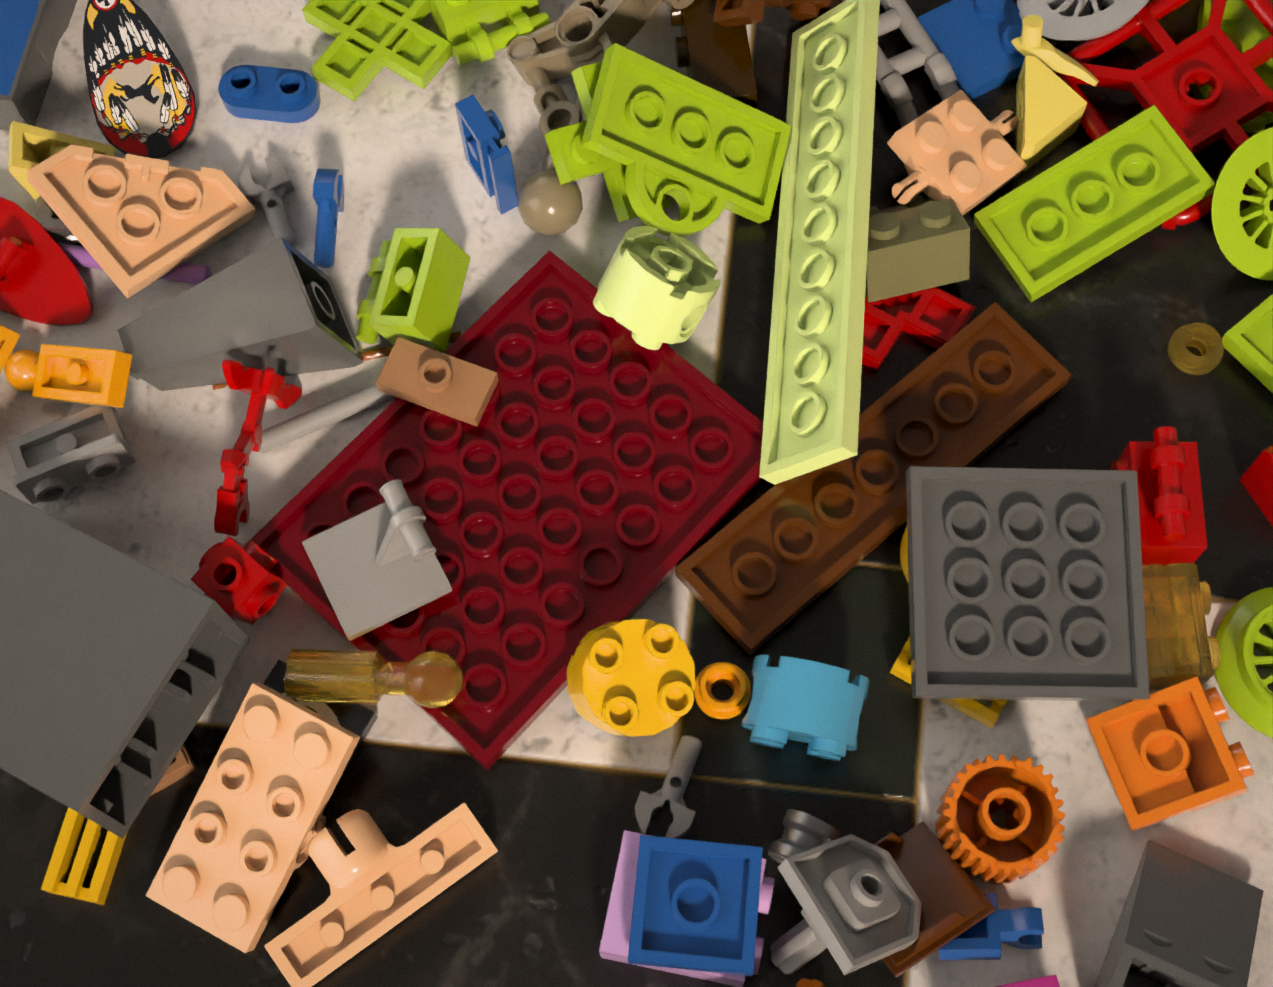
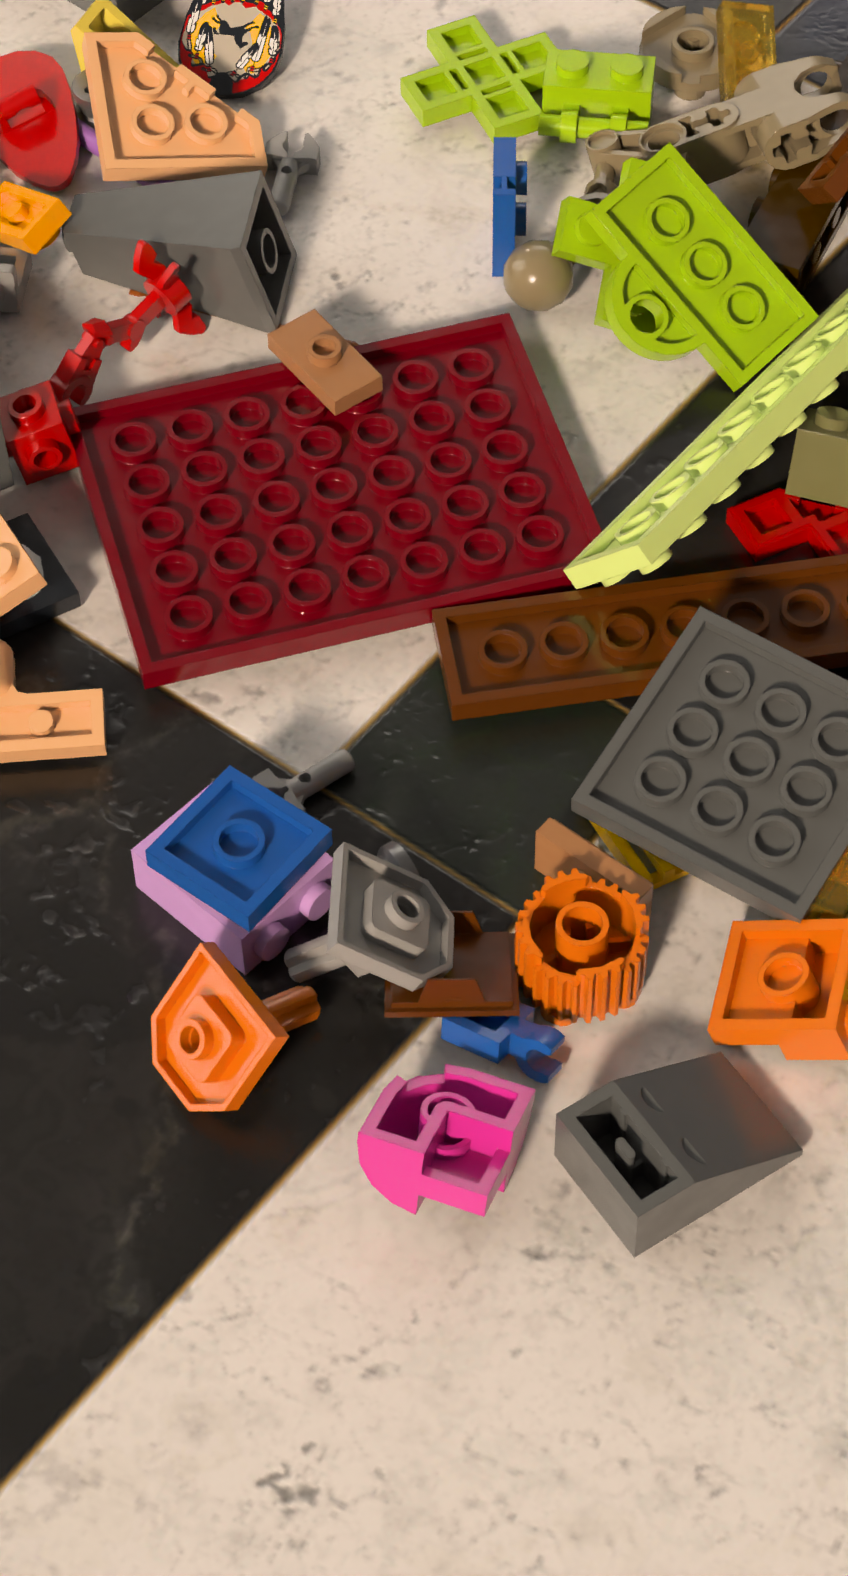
camera: 30 degrees right, 15 degrees down
blue plate [218,65,321,123] -> none
light grey bar [260,383,396,454] -> none
clear yellow piece [284,649,462,708] -> none
light grey plate [302,479,453,641] -> none
blue bar [313,168,344,268] -> none
lime brick [356,228,471,353] -> none
yellow brick [567,619,696,737] -> none
yellowish green brick [593,226,721,350] -> none
light orange plate [694,662,751,719] -> none
dark azure brick [741,655,870,761] -> none
none -> medium nougat plate [534,817,654,923]

